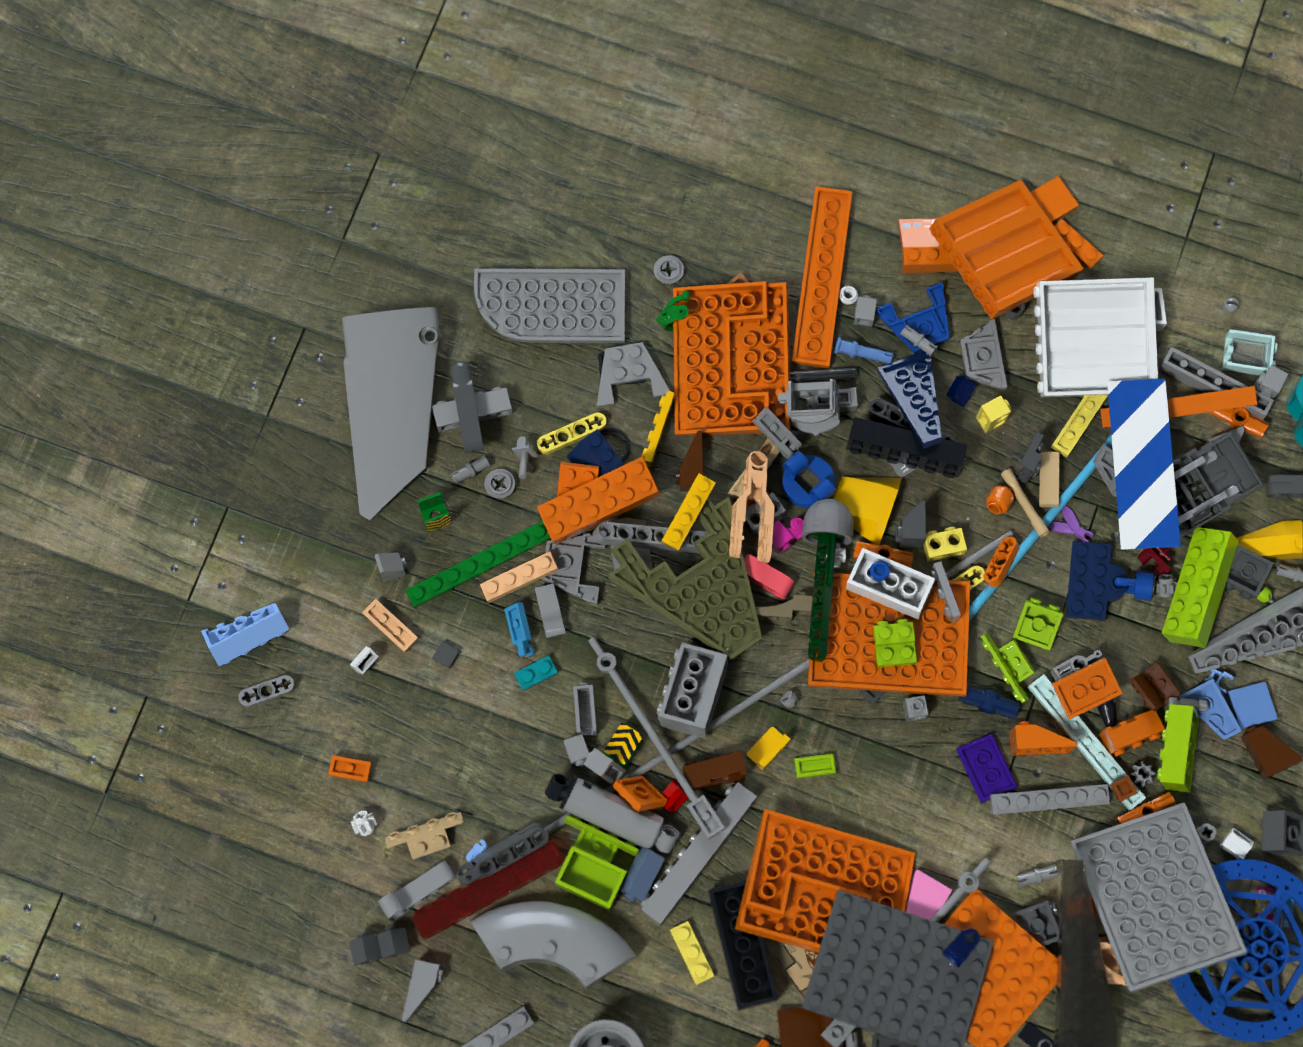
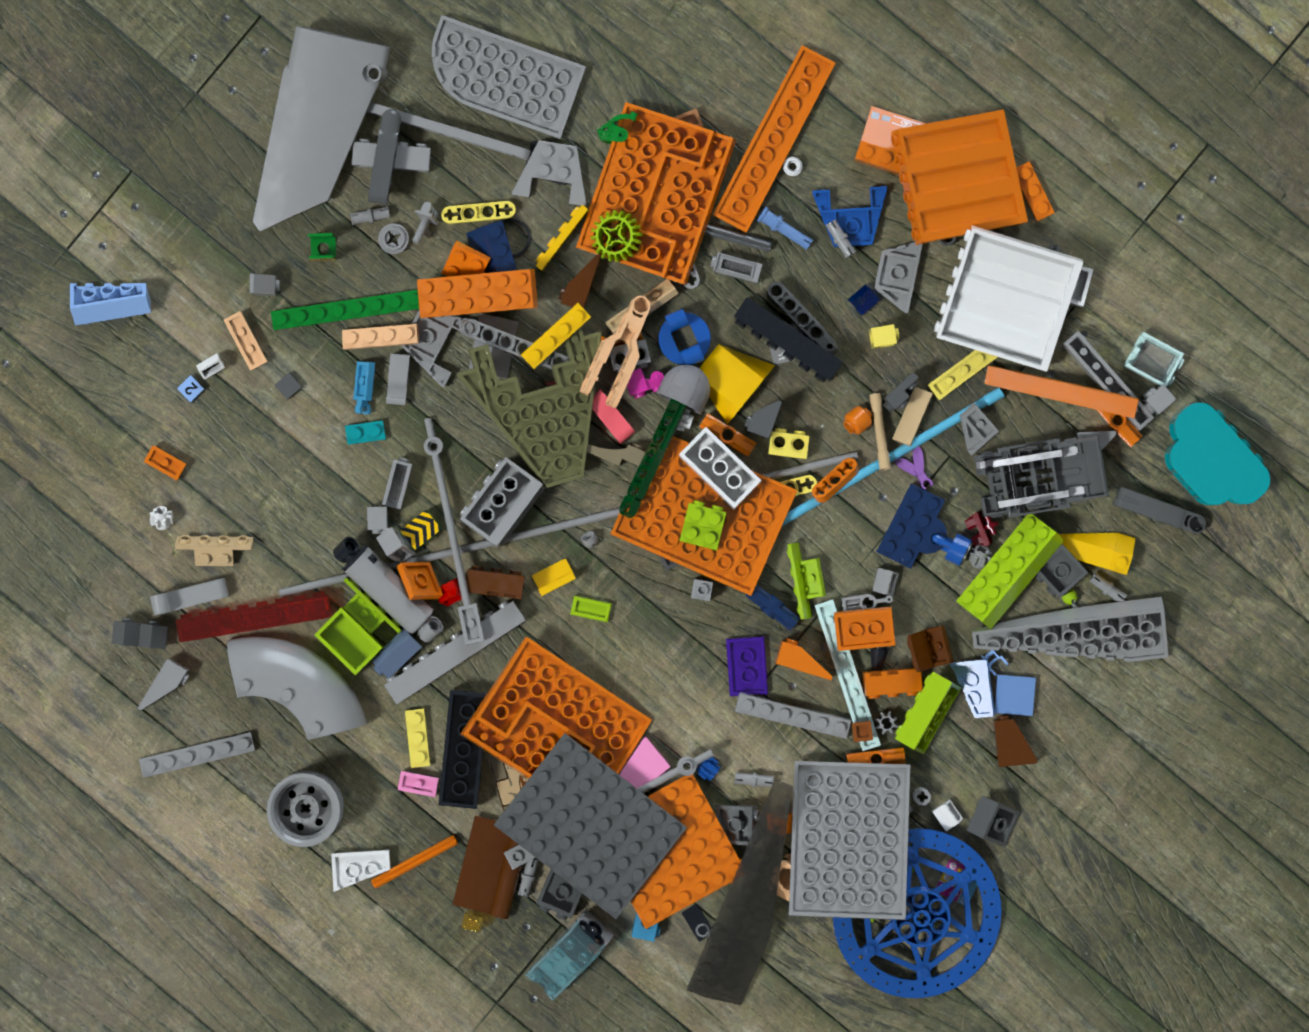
camera: 20 degrees right, 15 degrees up
light grey beam [238,675,295,708] -> none
dark grey piece [456,823,549,885] -> none
light blue piece [466,840,487,862] -> none
light grey gear [654,256,684,285] -> none
light grey plate [752,407,802,459] -> none
light grey animal [778,379,840,437] -> none
light grey brick [853,296,877,327] -> none
blue tile [869,561,890,582] -> none
dark blue wing [878,351,942,448] -> none
light grey plate [930,562,961,623] -> none
clear blue piece [942,928,980,967] -> none
lime plate [1013,598,1063,651] -> none
orange tile [1030,176,1079,223] -> none
sticker [1107,378,1181,549] -> none
light grey axle [1168,697,1208,712] -> none
light grey hinge [1223,297,1239,314] -> none
none -> light blue tile [177,375,204,402]
none -> light grey beam [367,102,531,160]
none -> bright pink plate [398,771,439,797]
none -> lime gear [590,210,642,262]
none -> blue gear [696,757,721,781]
none -> light grey piece [872,568,899,596]

